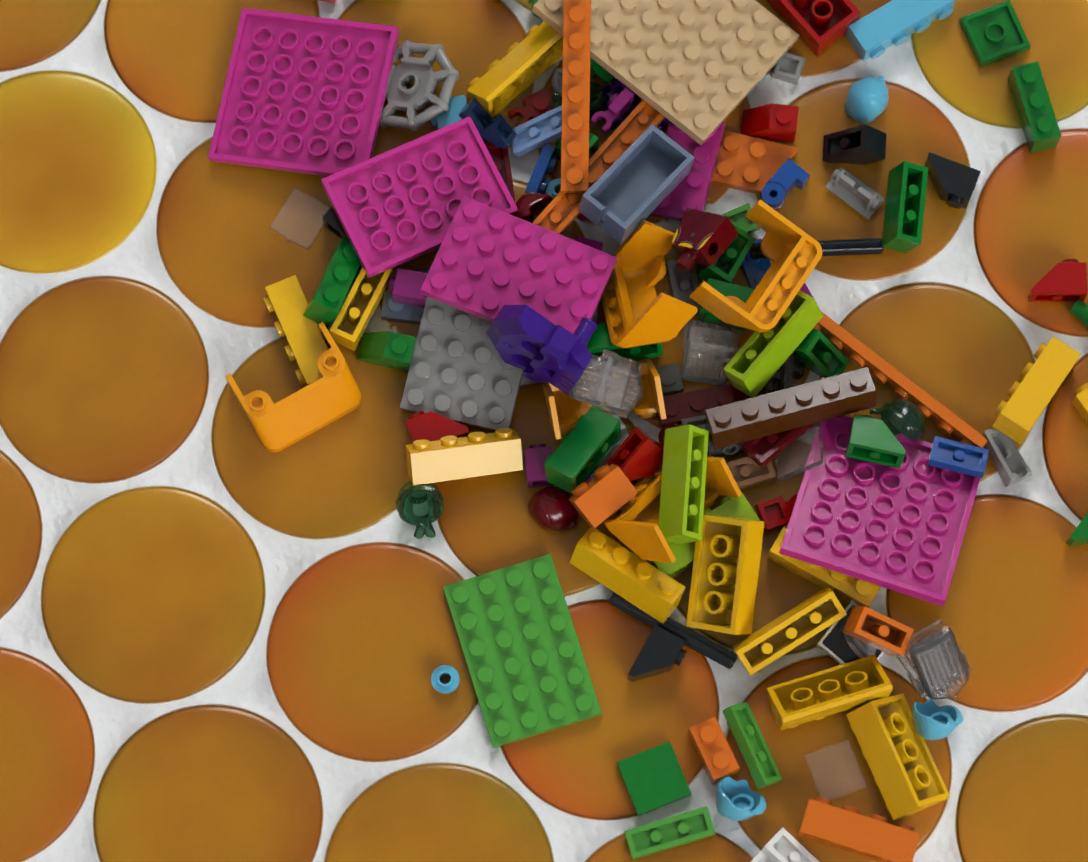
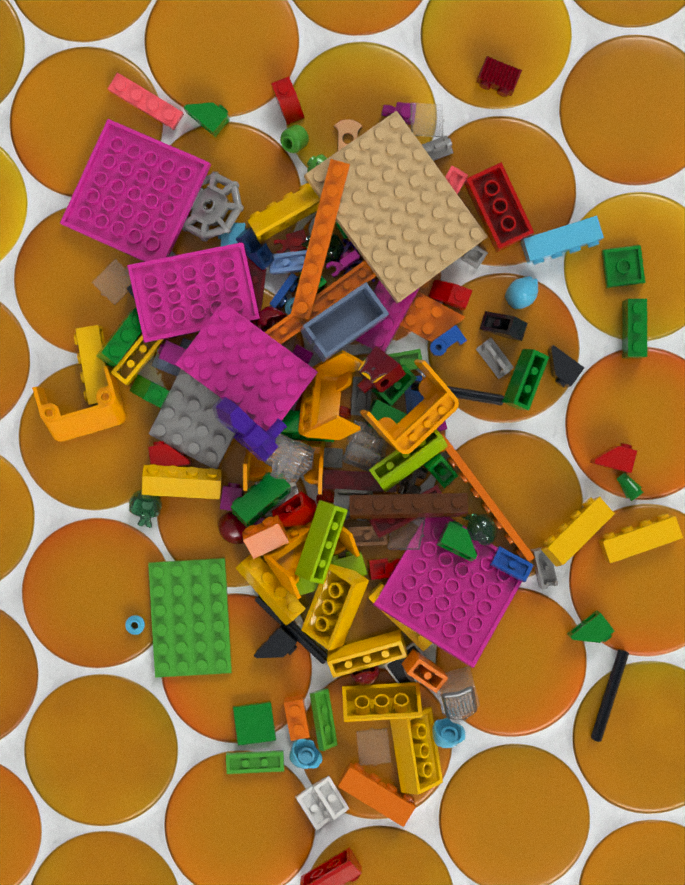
camera: 15 degrees right, 15 degrees up
none -> dark red hair [350,665,379,686]

